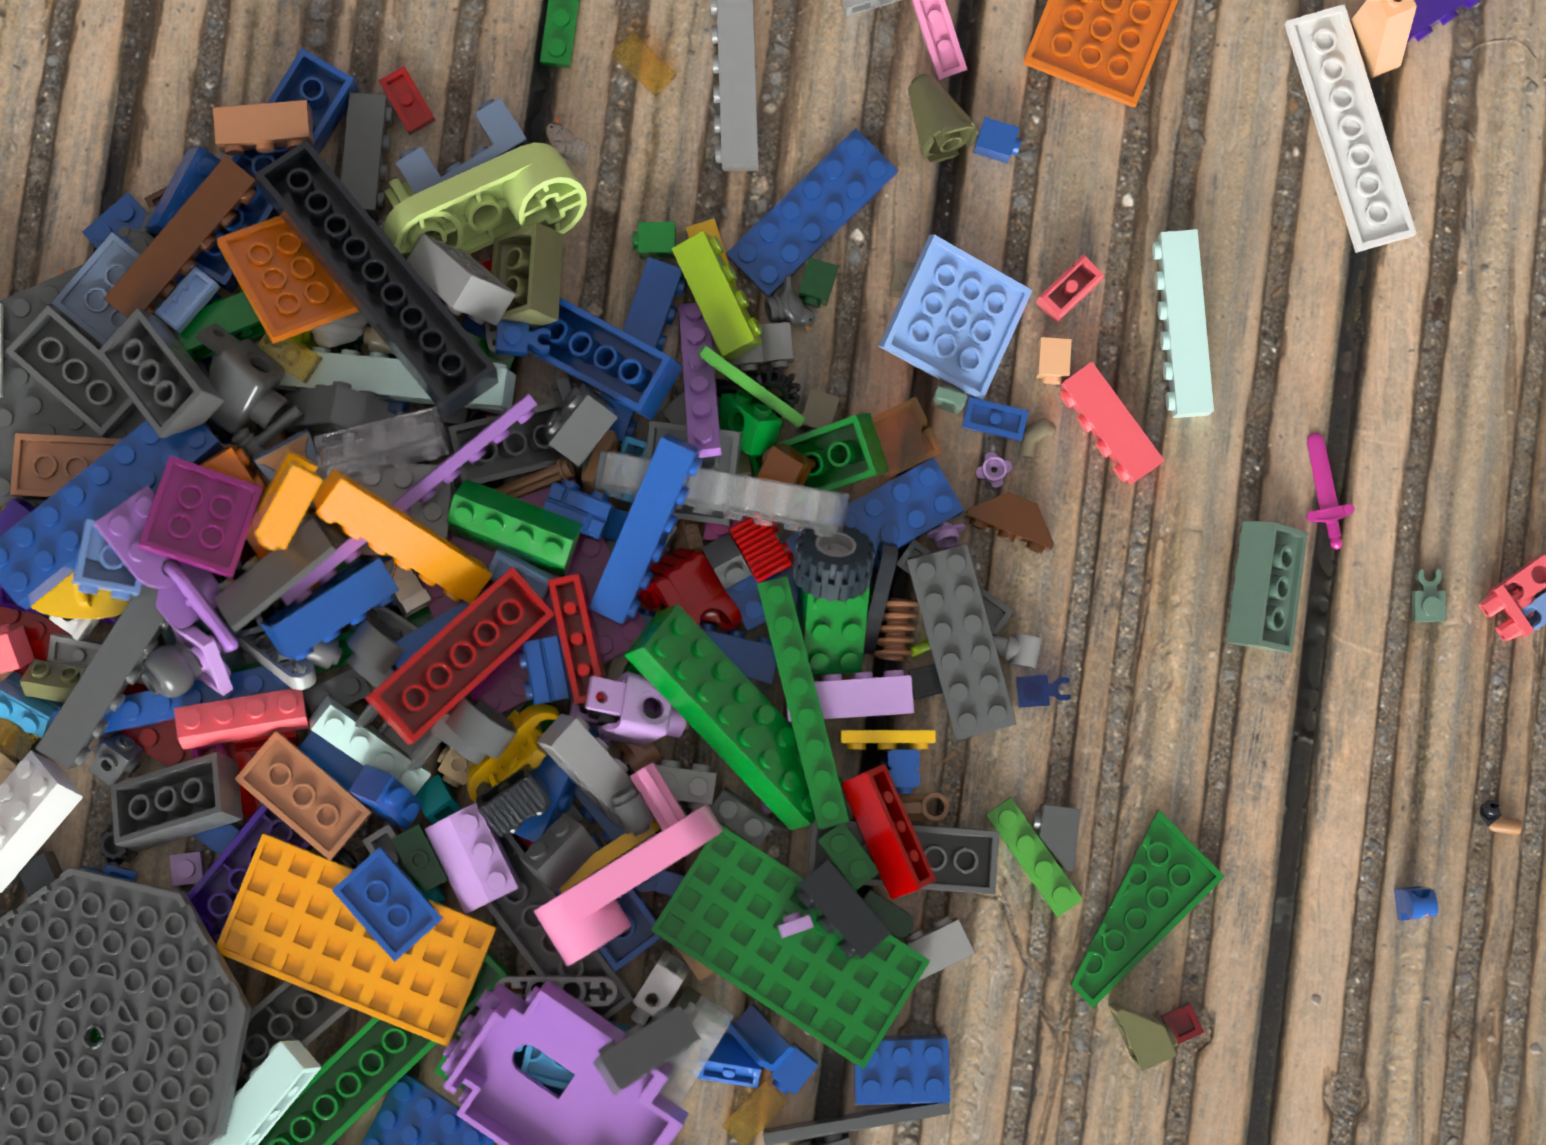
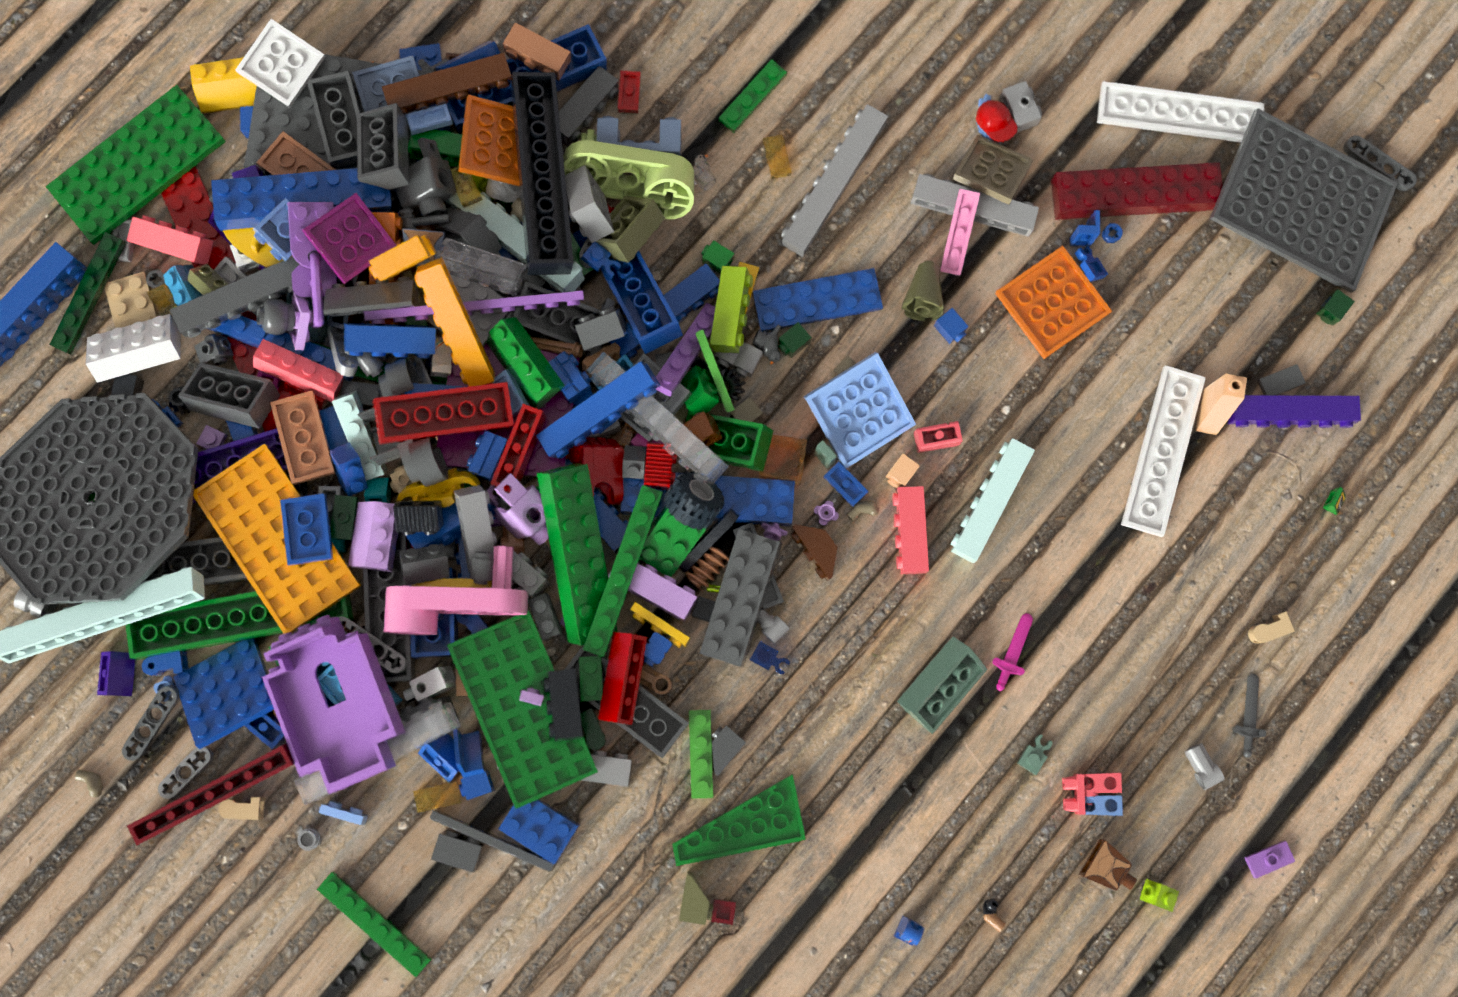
camera: 25 degrees right, 5 degrees down
dark grey brick [593,1005,701,1096] -> none

